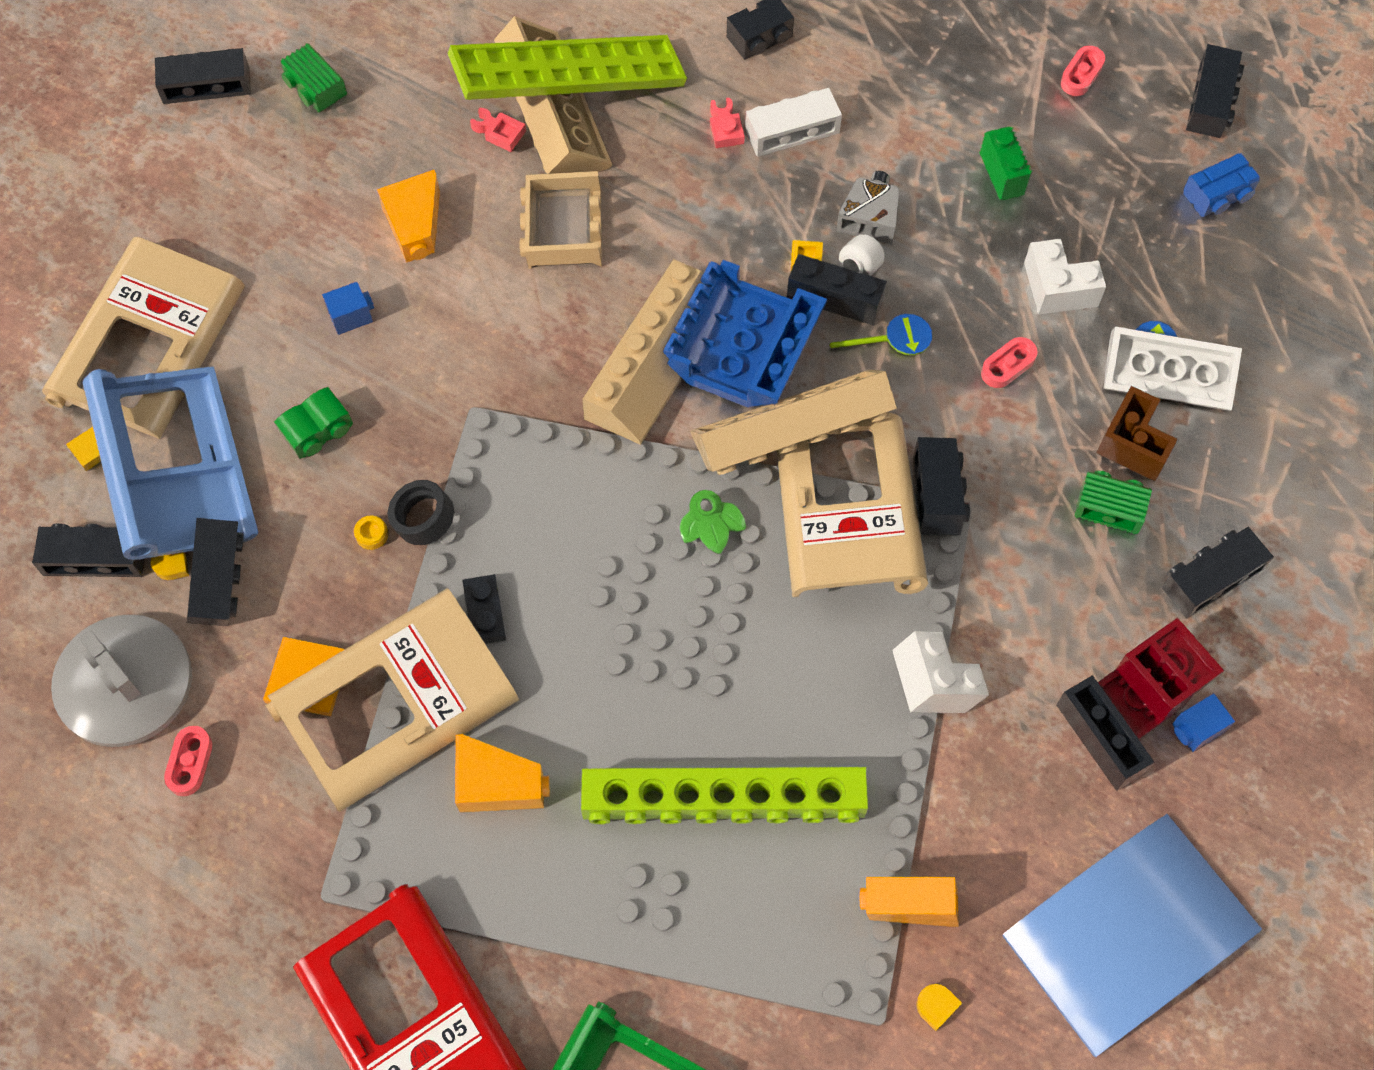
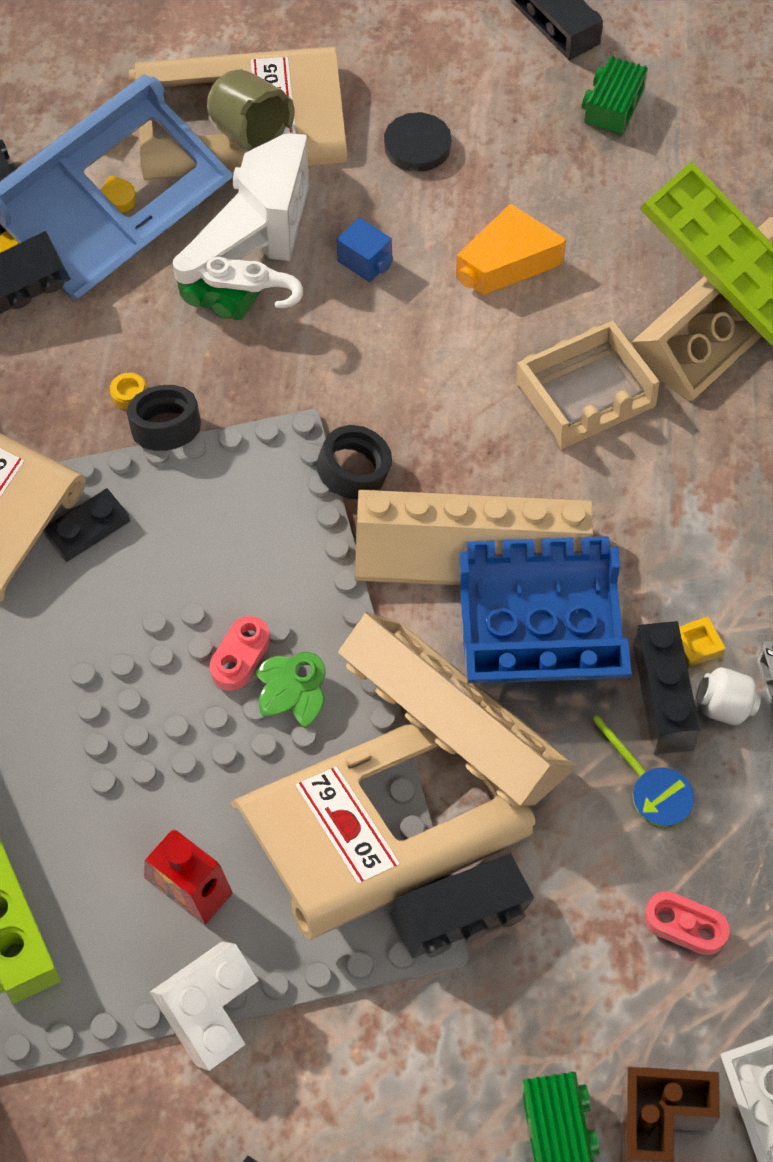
camera: 65 degrees right, 5 degrees down
coral plate [470,108,526,152] -> none
none -> yellow tile [100,175,136,213]
none -> red torso [144,829,233,925]
none -> white slope [173,133,309,309]
none -> olive cylinder [207,69,295,151]
none -> coral plate [210,616,270,691]
none -> black tyre [317,425,392,499]
none -> black tile [384,112,452,172]

